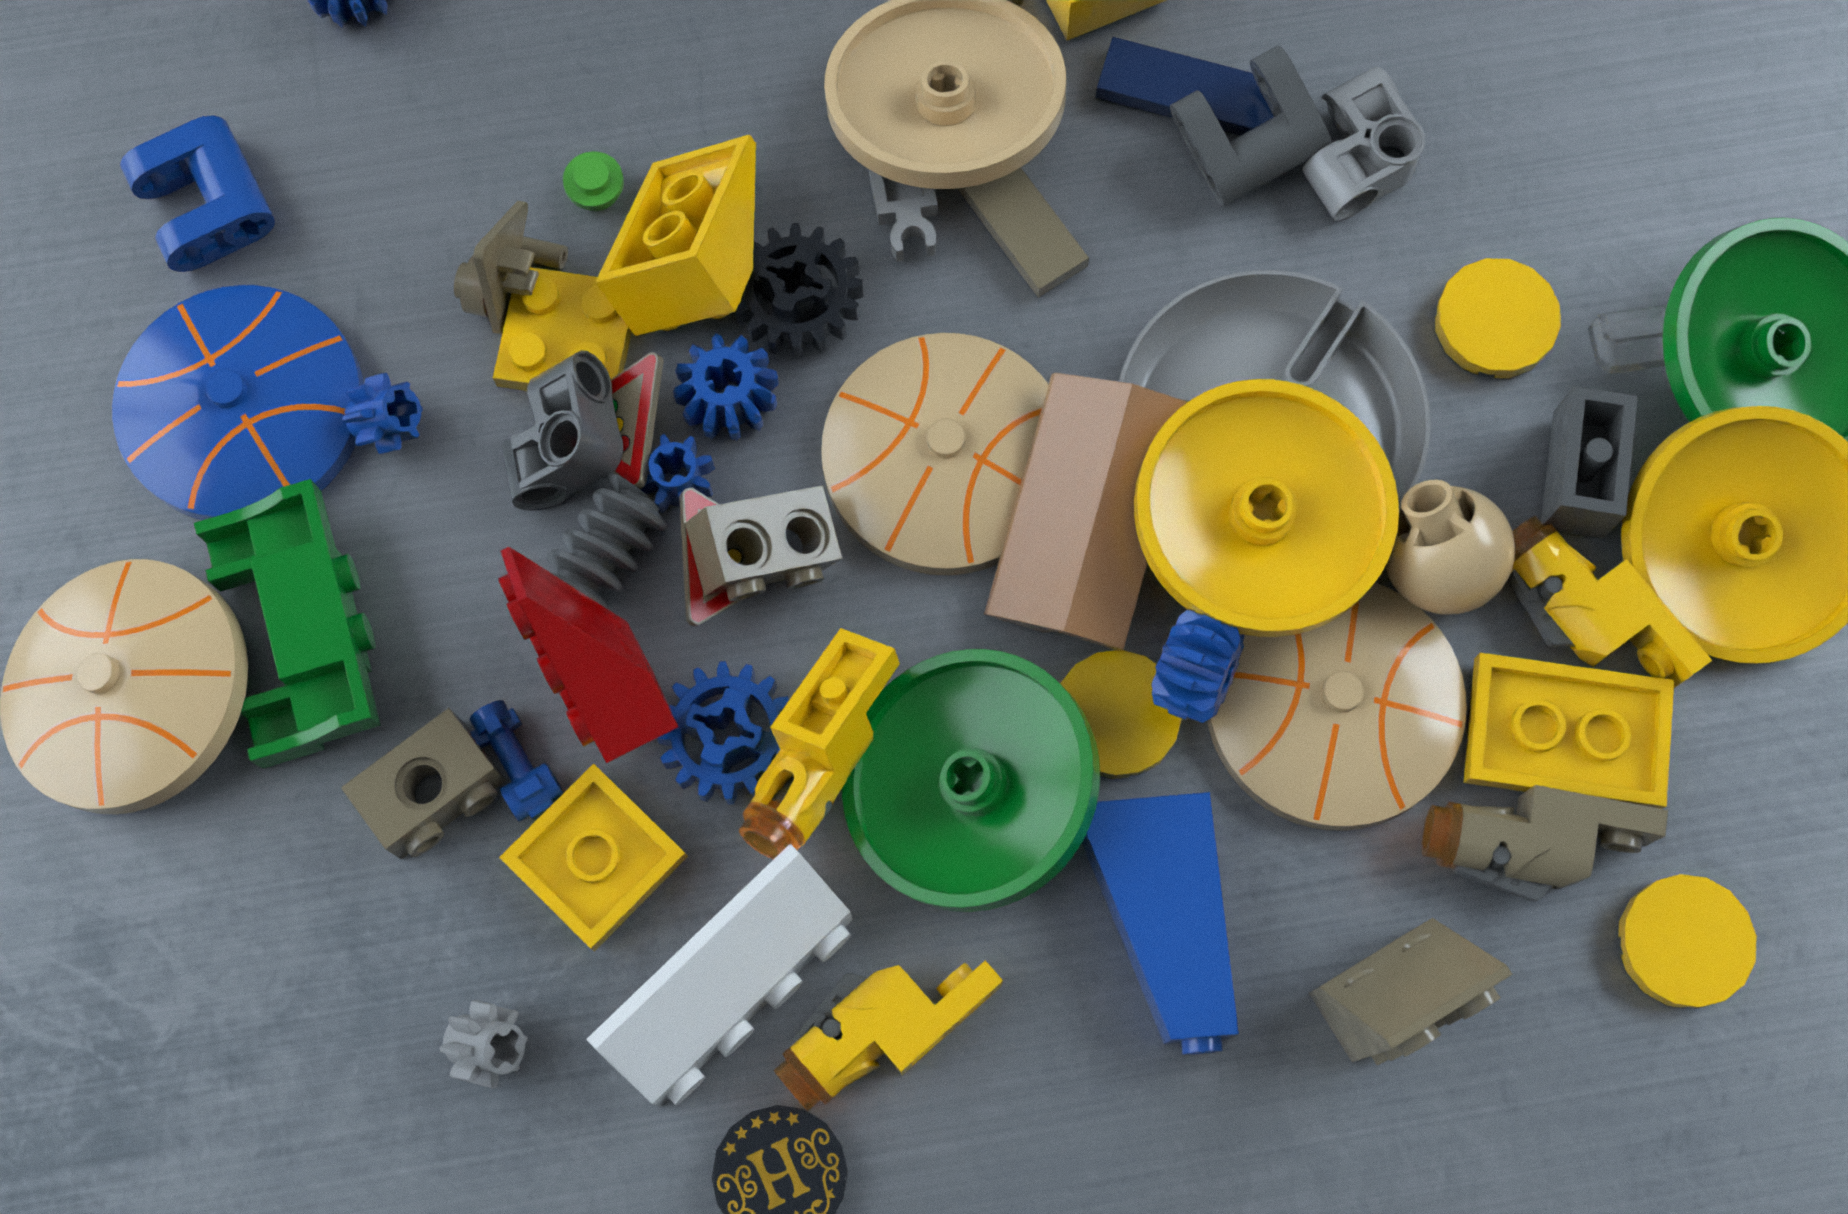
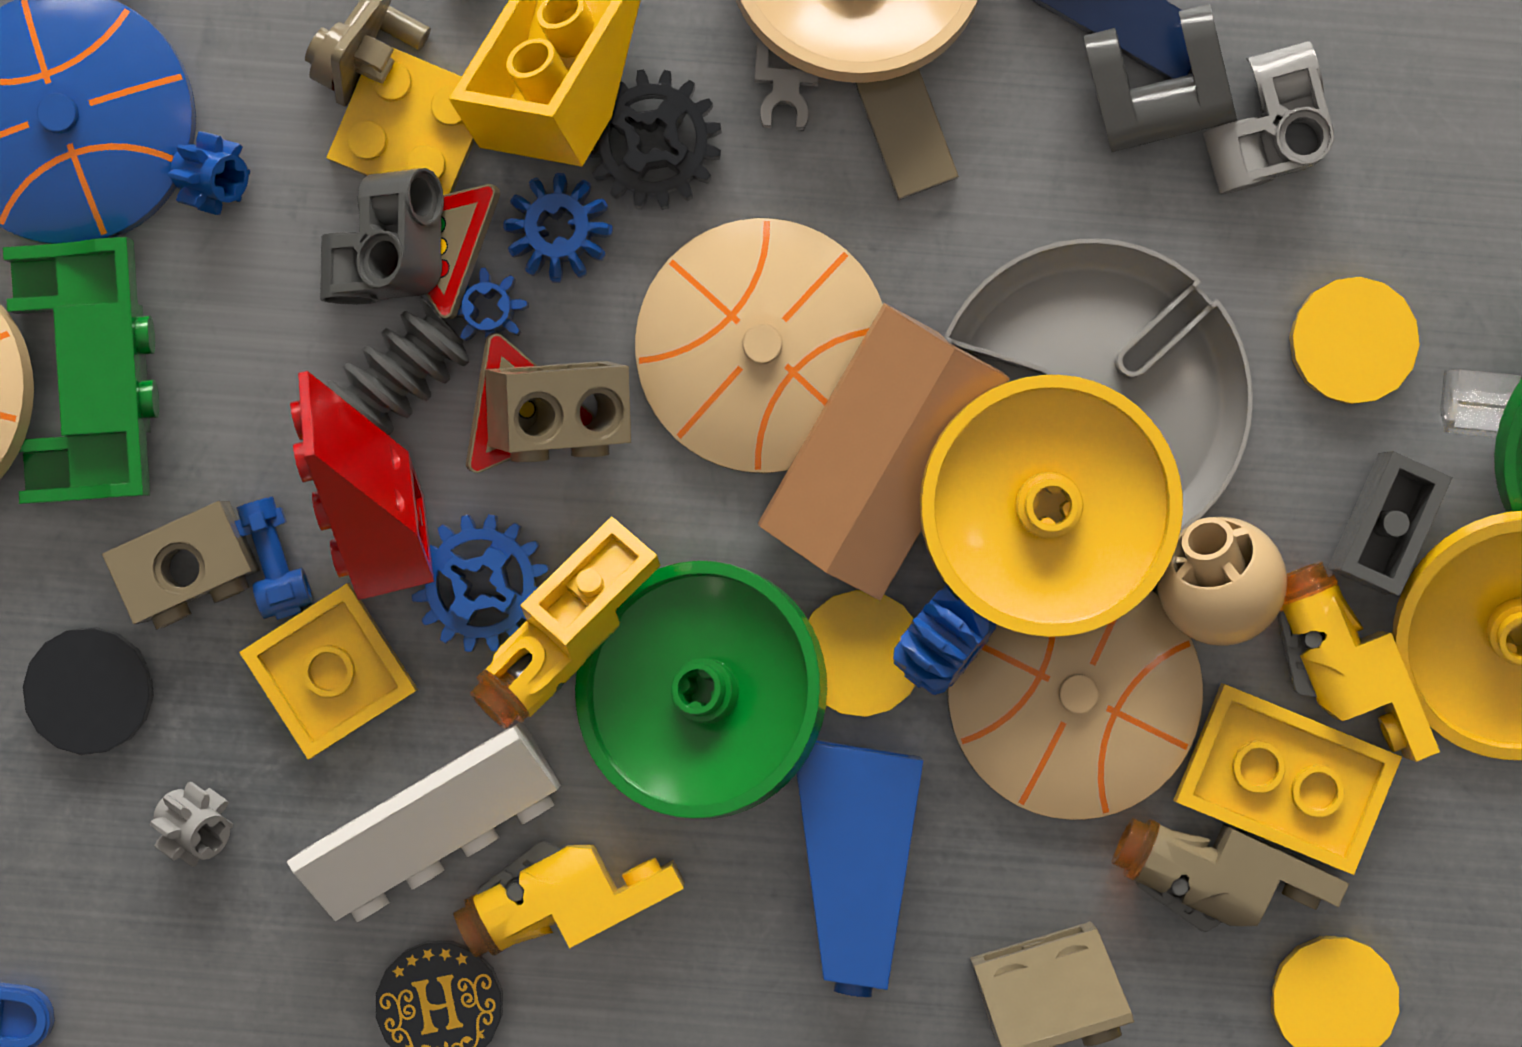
camera: 15 degrees right, 15 degrees up
none -> black tile [23,627,154,755]

